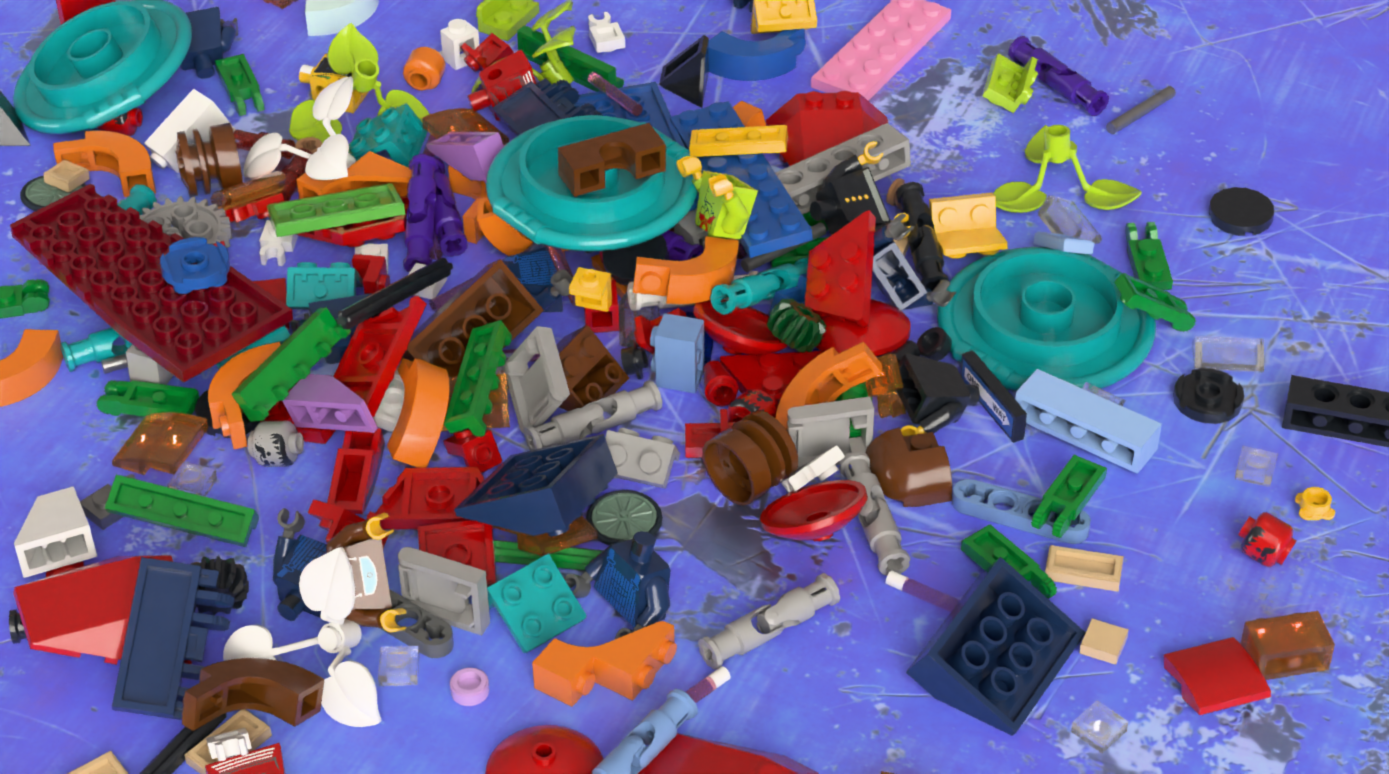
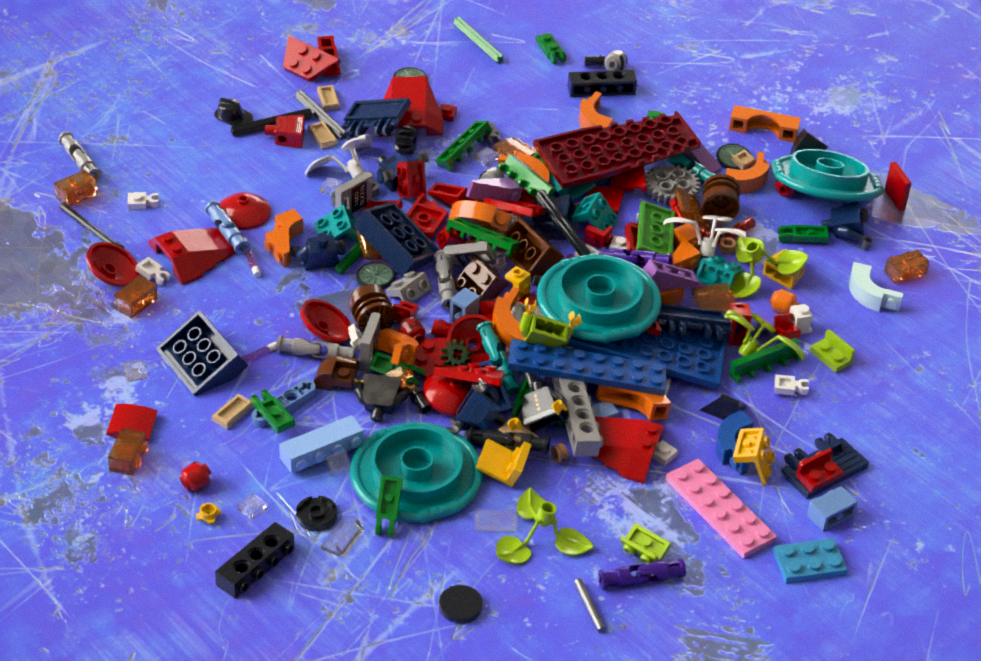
camera: 110 degrees right, 0 degrees up
white slope [14,486,97,578] -> none
white slope [144,89,241,173] -> none
blue plate [160,237,230,294] -> none
reddish brown arch [182,658,325,731] -> none
white plate [206,728,252,761] -> none
torso [321,513,407,633] -> none
lavender tile [450,668,489,706] -> none
reddish brown arch [558,123,666,197] -> none
clear pink bar [588,72,643,116] -> none
yellow tile [689,125,788,157] -> none
light grey piece [698,573,840,670] -> none
black tile [917,327,952,361] -> none
tile [960,350,1027,443] -> none
green hinge [961,524,1057,599] -> none
light blue tile [1033,232,1094,254] -> none
tan tile [1079,618,1129,665] -> none
green hinge [1125,222,1173,290] -> none

